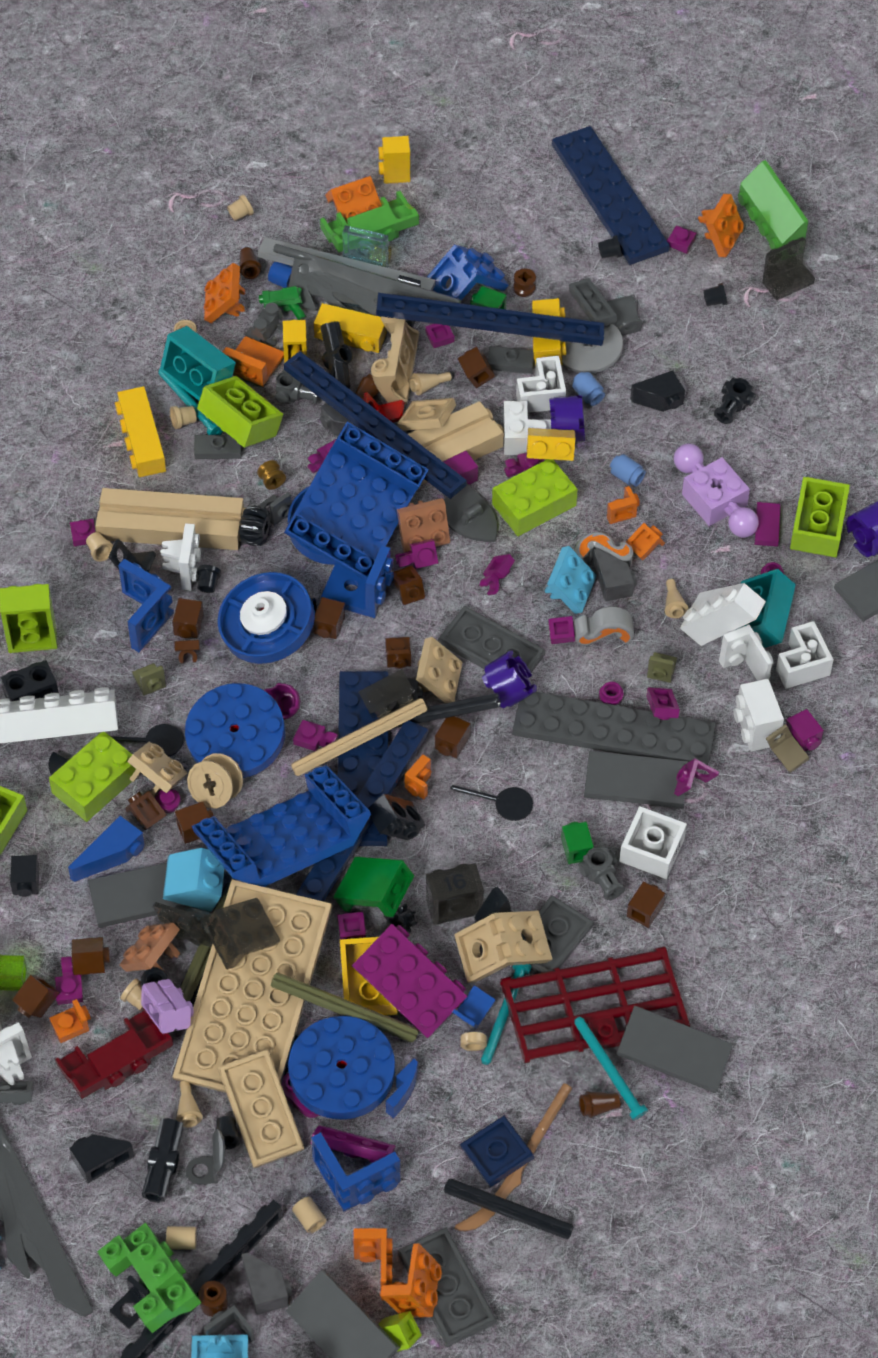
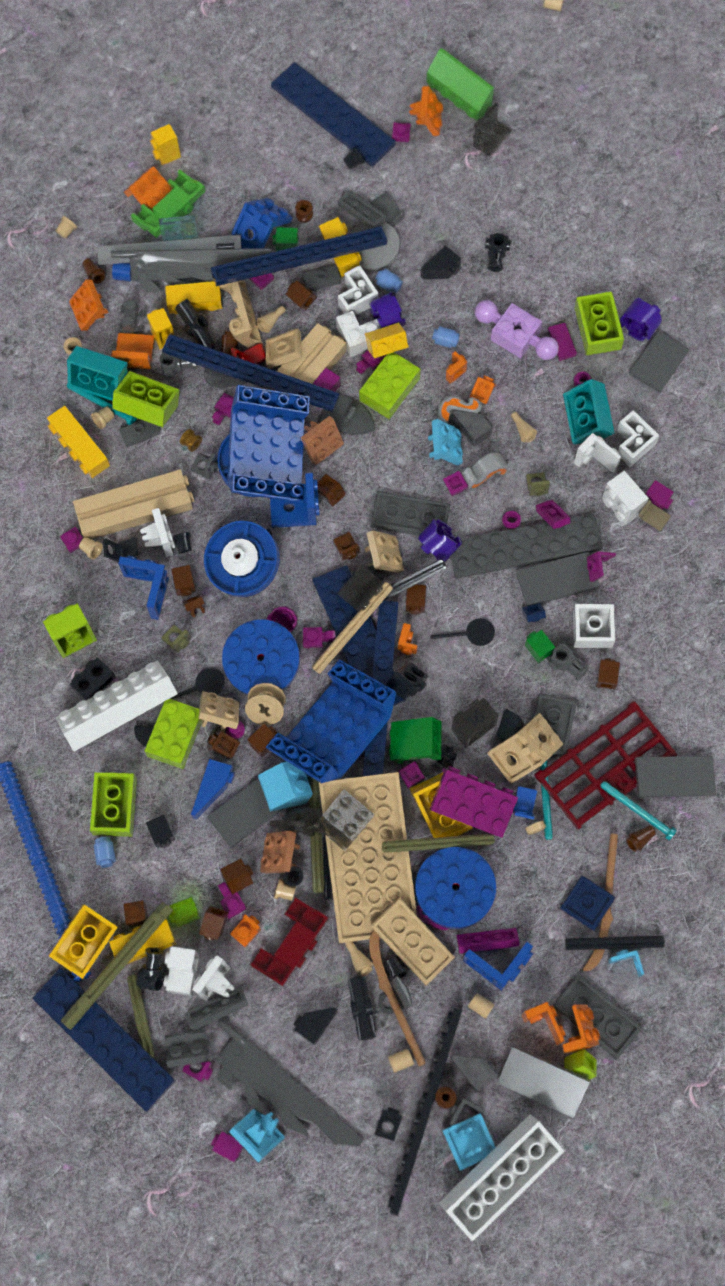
camera: 20 degrees left, 15 degrees up
bright green bracket [97,1222,201,1333] -> none
lavender brick [141,979,194,1034] -> none
black gear [239,505,271,546] -> none
green piece [259,286,306,320] -> none
reddish brown brick [313,597,345,639] -> none
blue slope [386,1059,418,1119] -> none
magenta plate [395,539,439,569] -> none
magenta plate [479,554,515,595] -> none
white wedge [680,583,766,646] -> none
black piece [703,283,727,306] -> none
none -> medium nougat piece [369,930,426,1067]
none -> dark blue plate [522,603,546,622]
none -> medium azure bracket [608,949,644,977]

